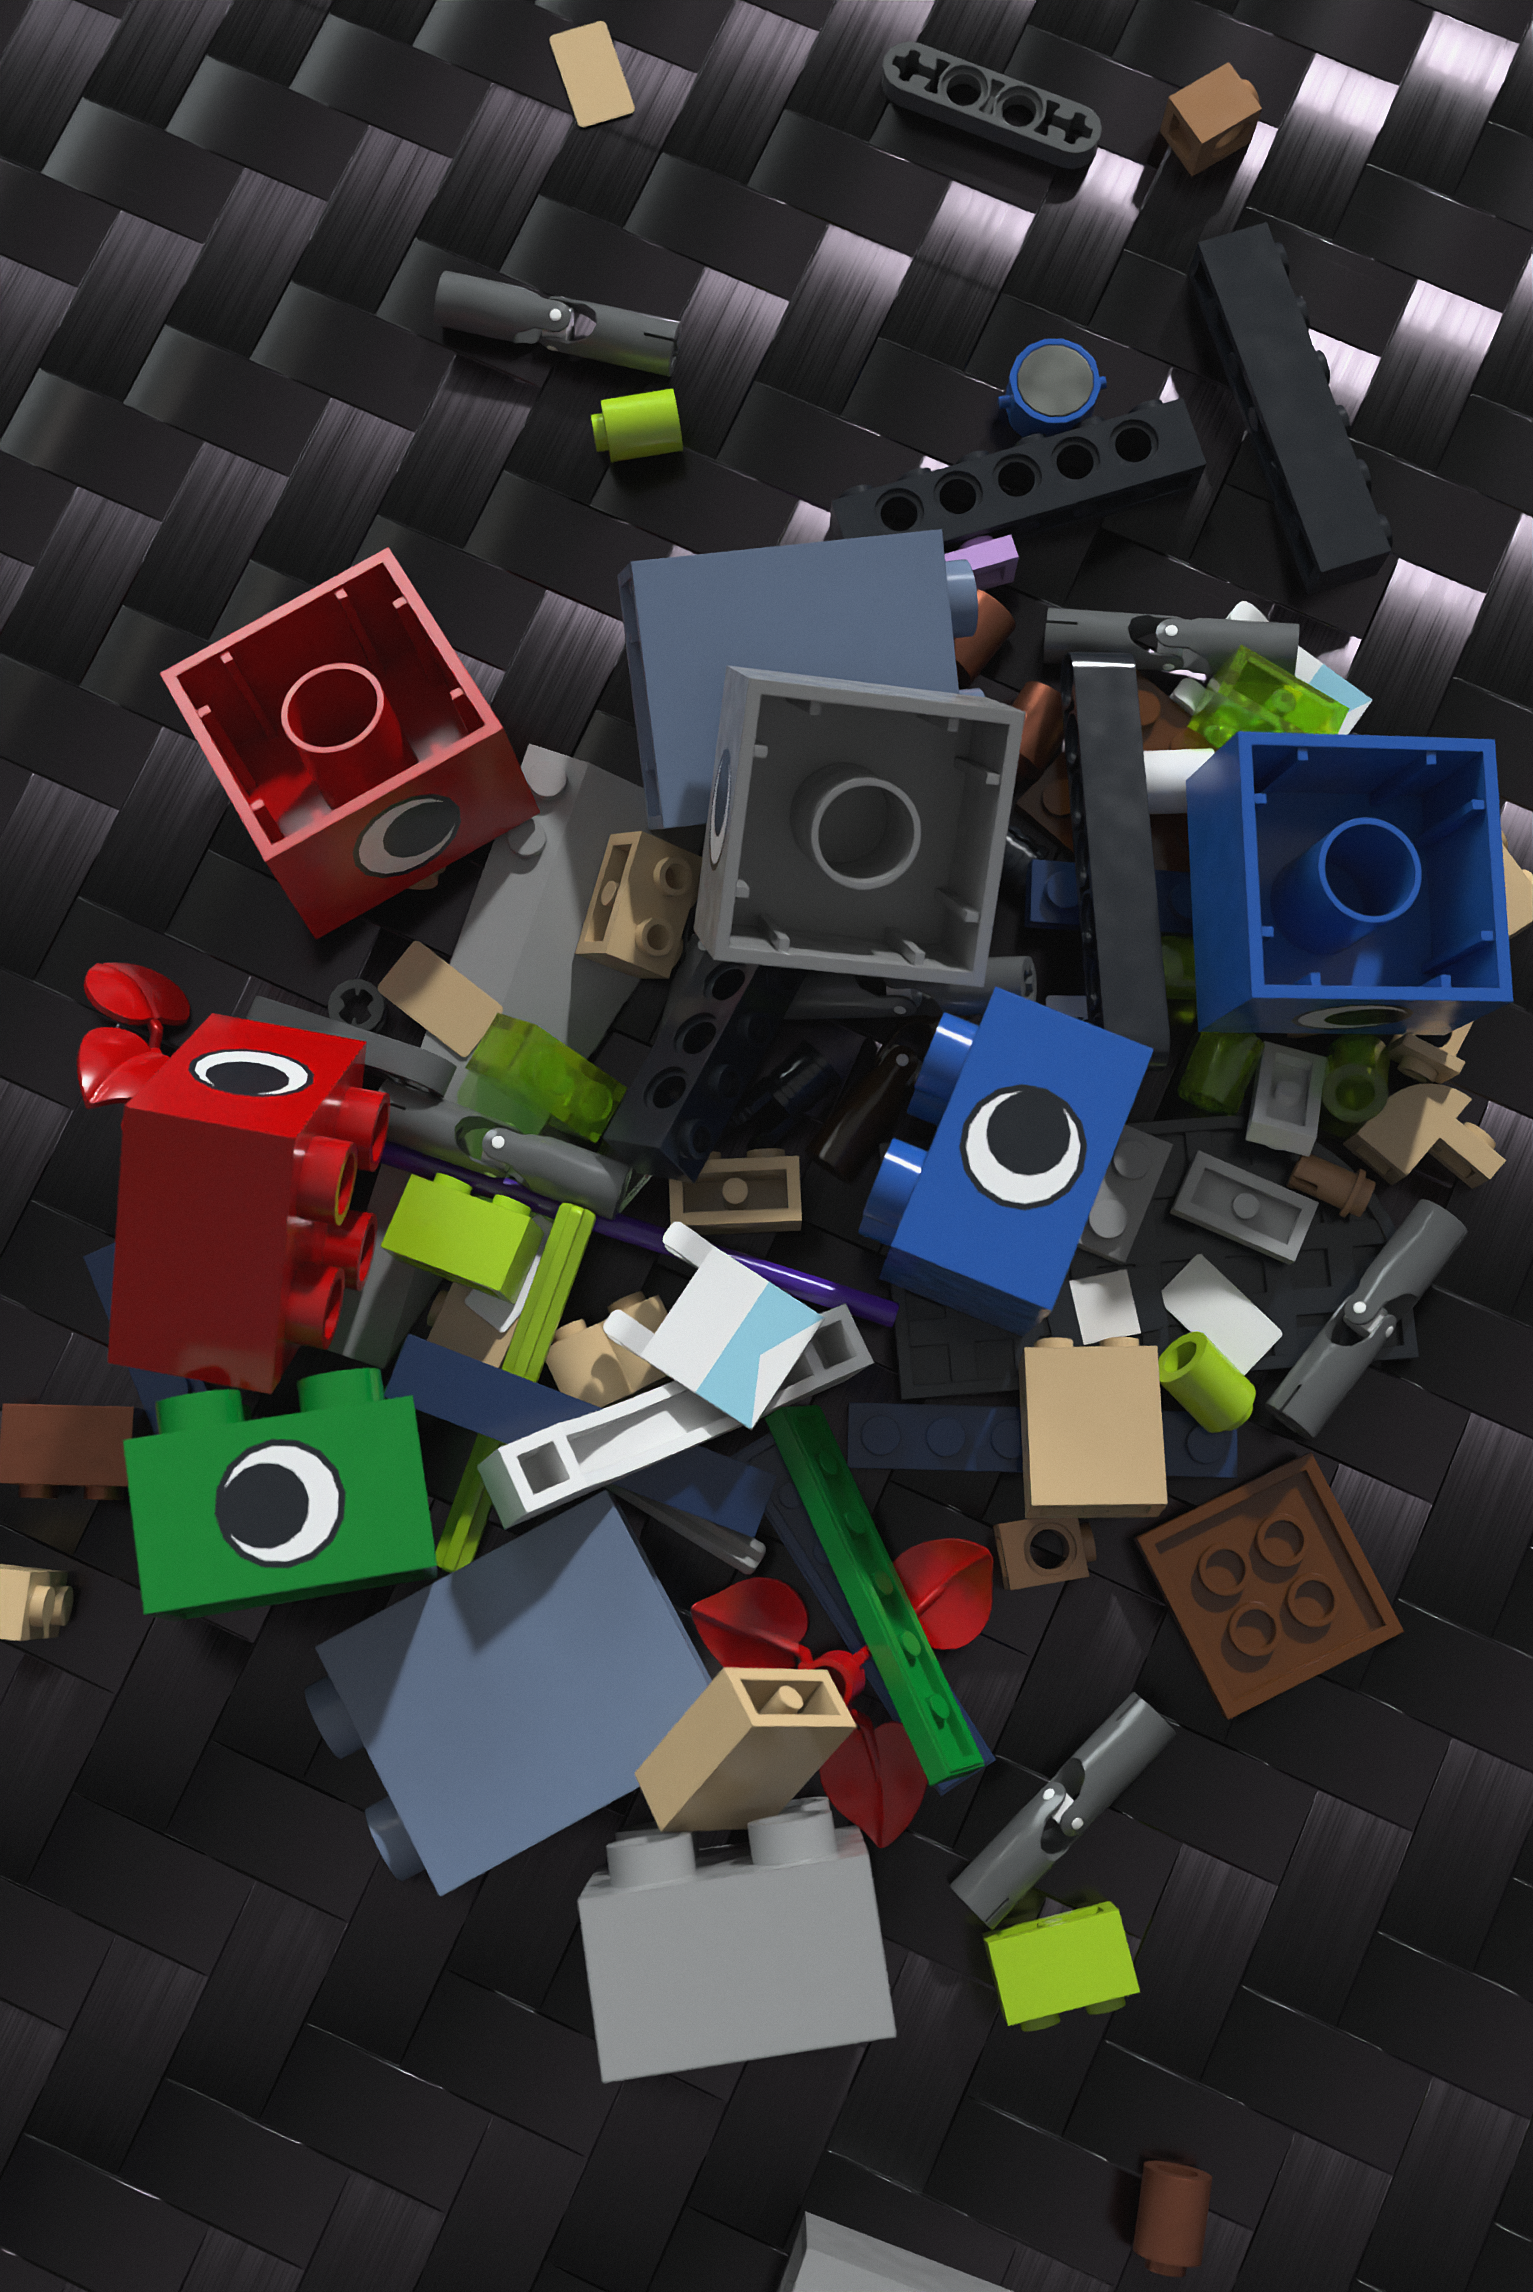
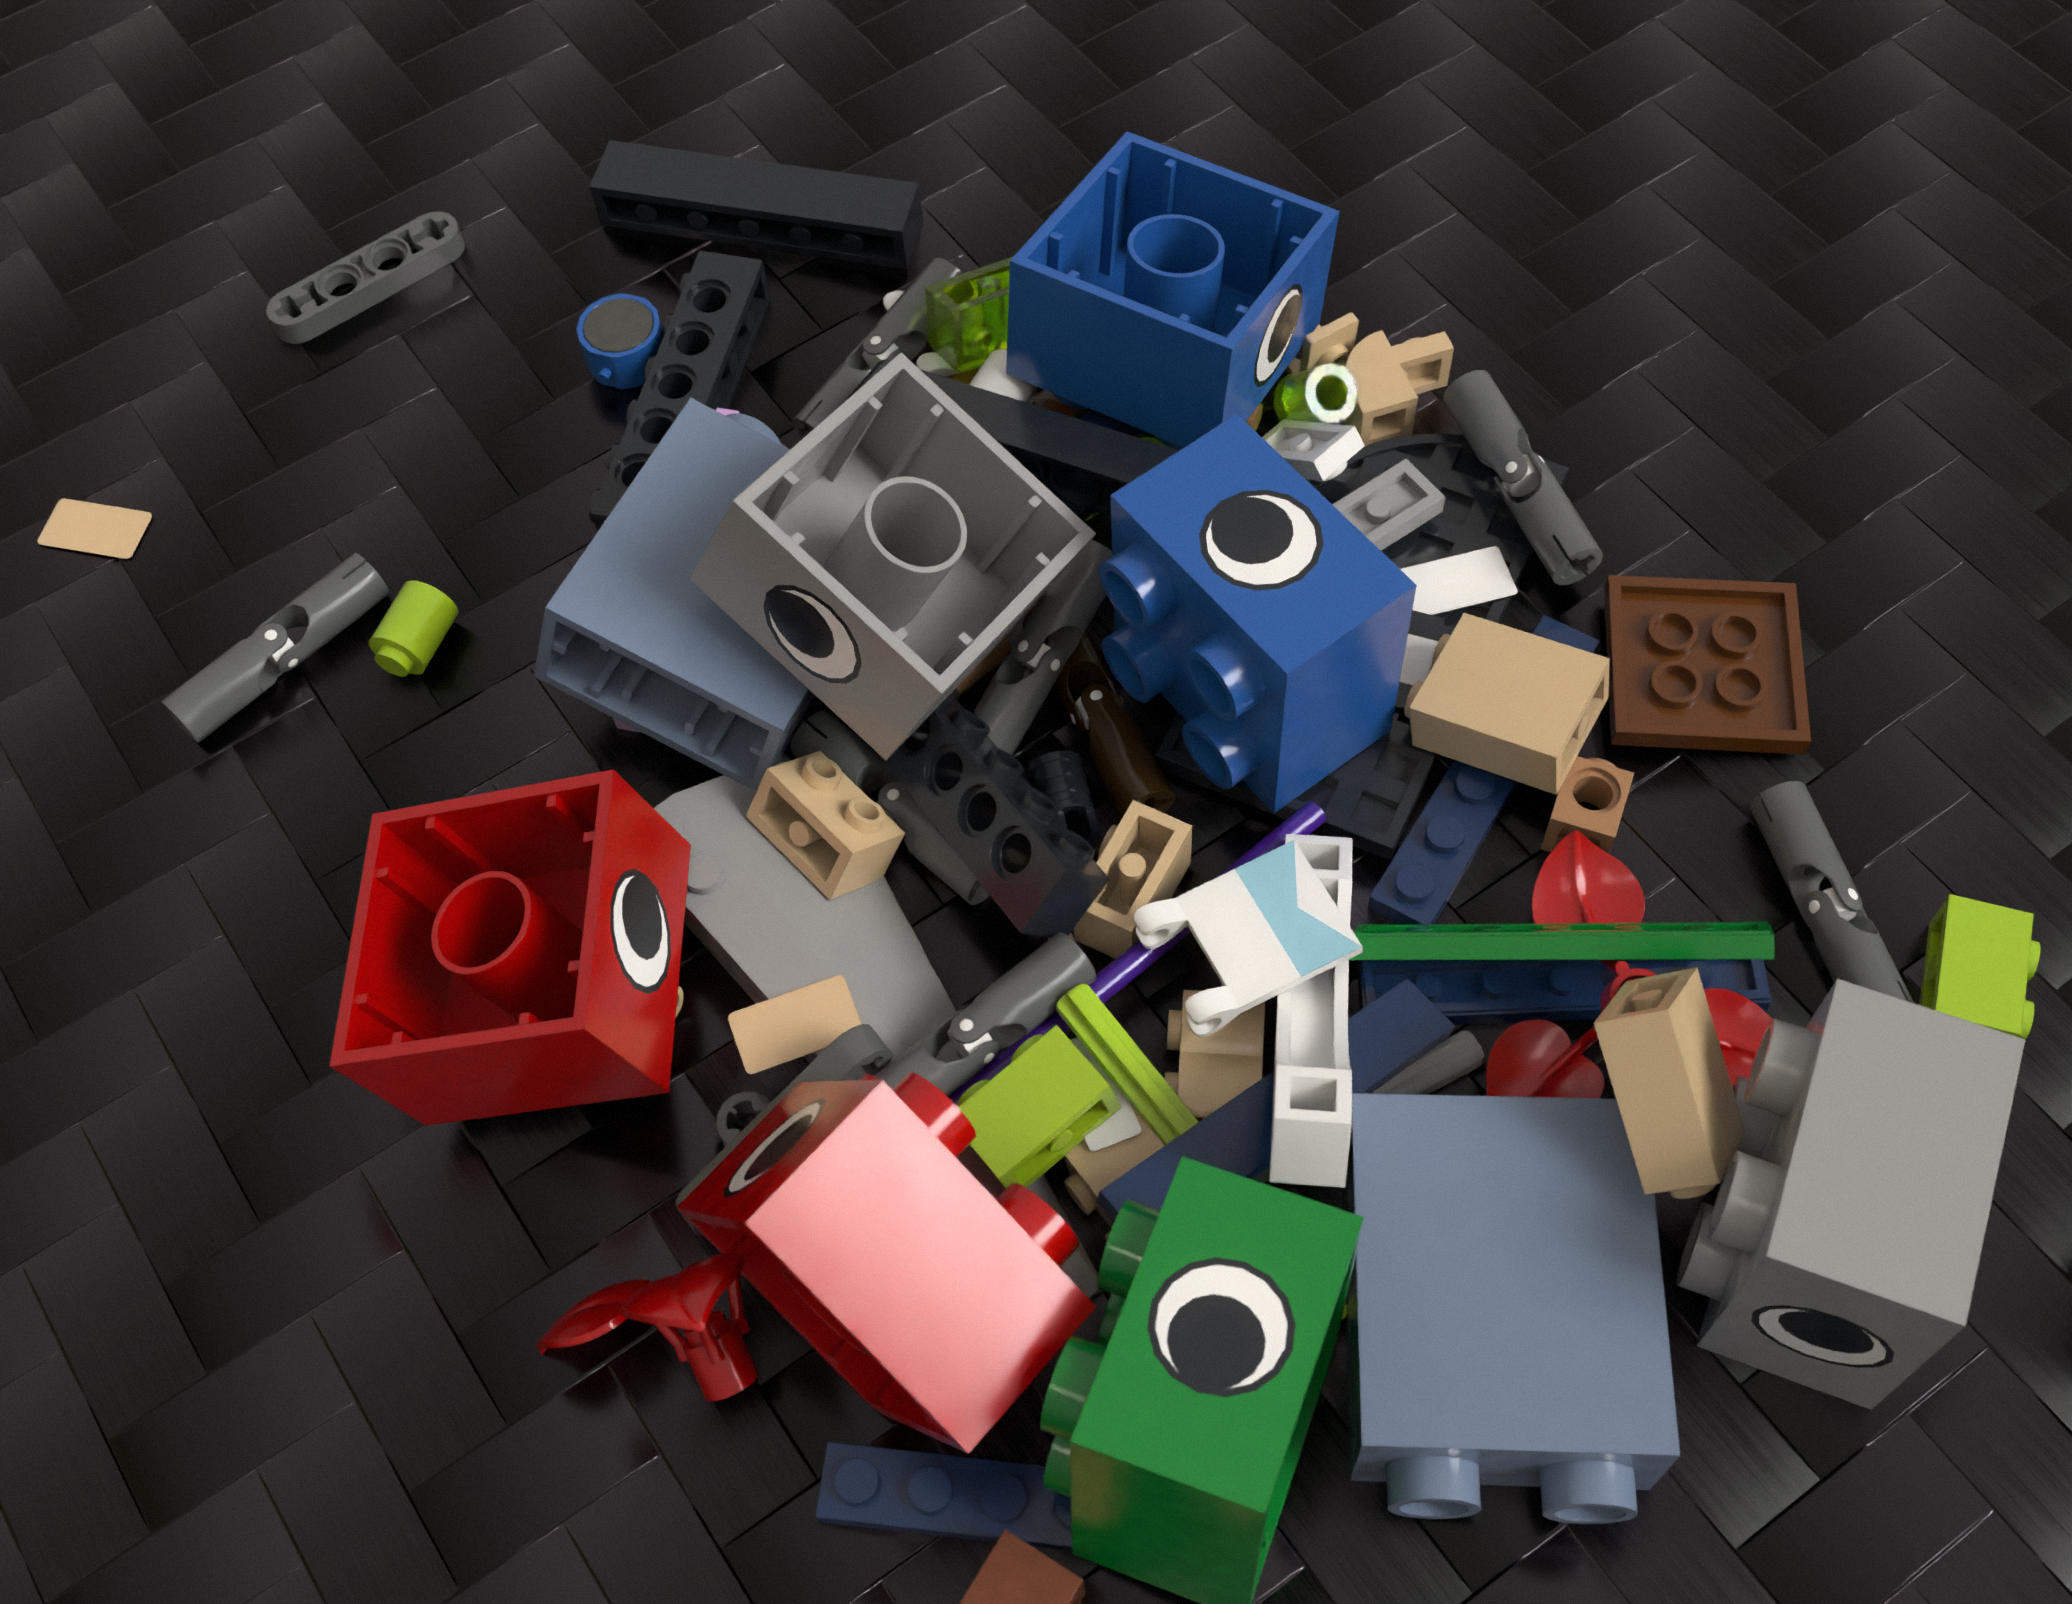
camera: 55 degrees left, 20 degrees down
clear neon green brick [465,1013,628,1143] -> none
lime brick [1158,1331,1256,1433] -> none
medium nougat brick [1160,62,1262,176] -> none
medium nougat pin [1286,1154,1376,1218] -> none

